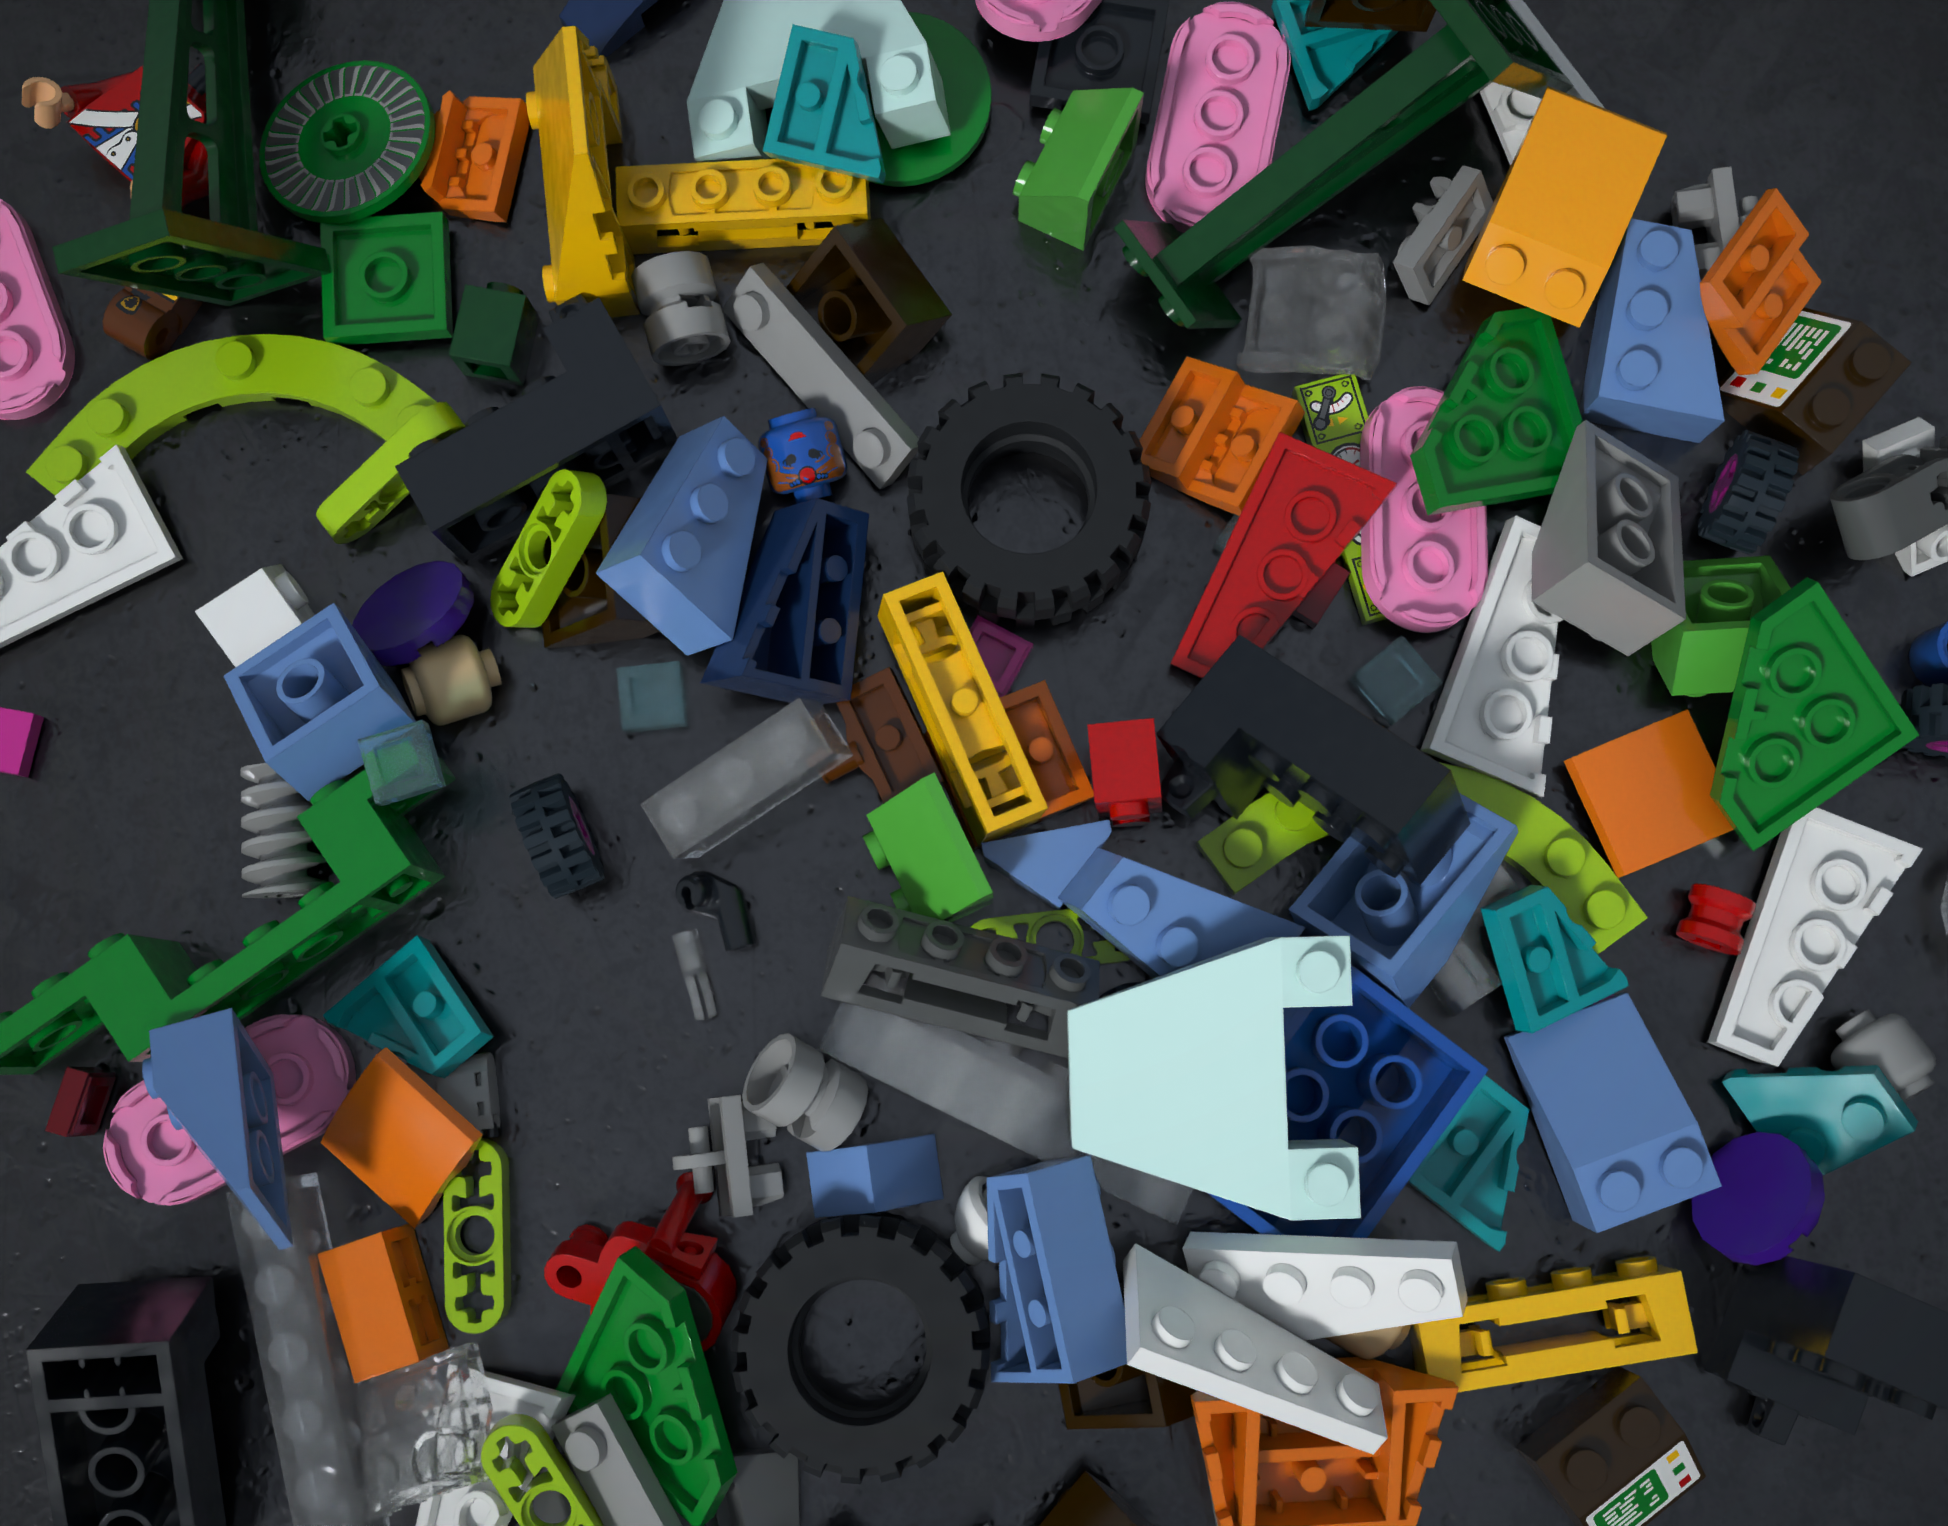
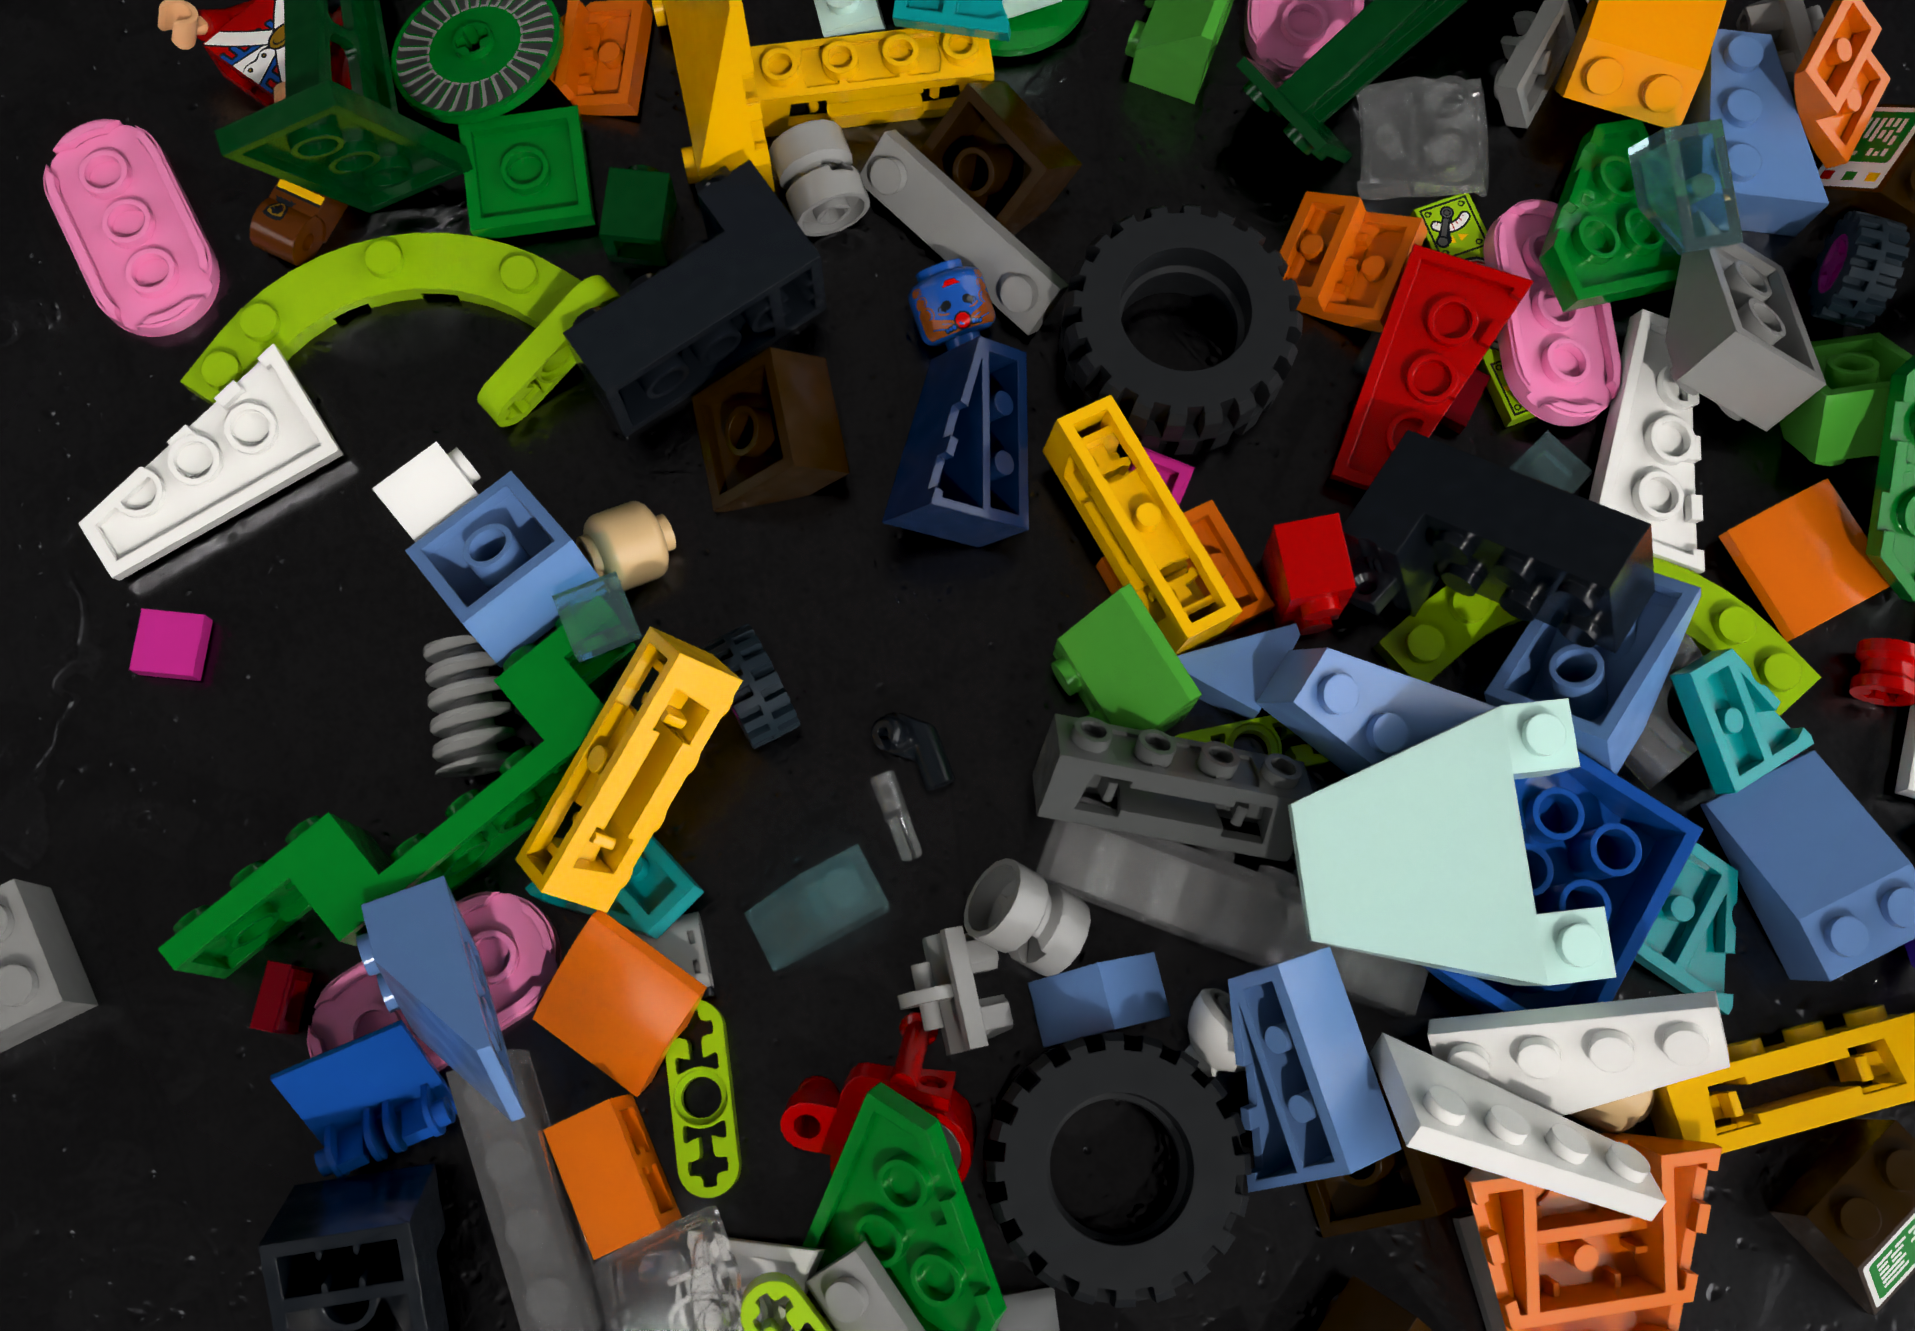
camera: 15 degrees left, 5 degrees down
dark purple tile [352,560,474,666] -> none
lime beam [490,469,607,628] -> none
medium blue wedge [596,416,768,656] -> none
clear light blue tile [616,661,688,733] -> none
clear brick [640,697,853,859] -> none
reddish brown plate [815,667,947,803] -> none
none -> blue hinge [270,1020,463,1178]
none -> yellow brick [515,626,743,913]
none -> clear light blue slope [744,844,890,972]
none -> clear light blue slope [1628,119,1743,255]

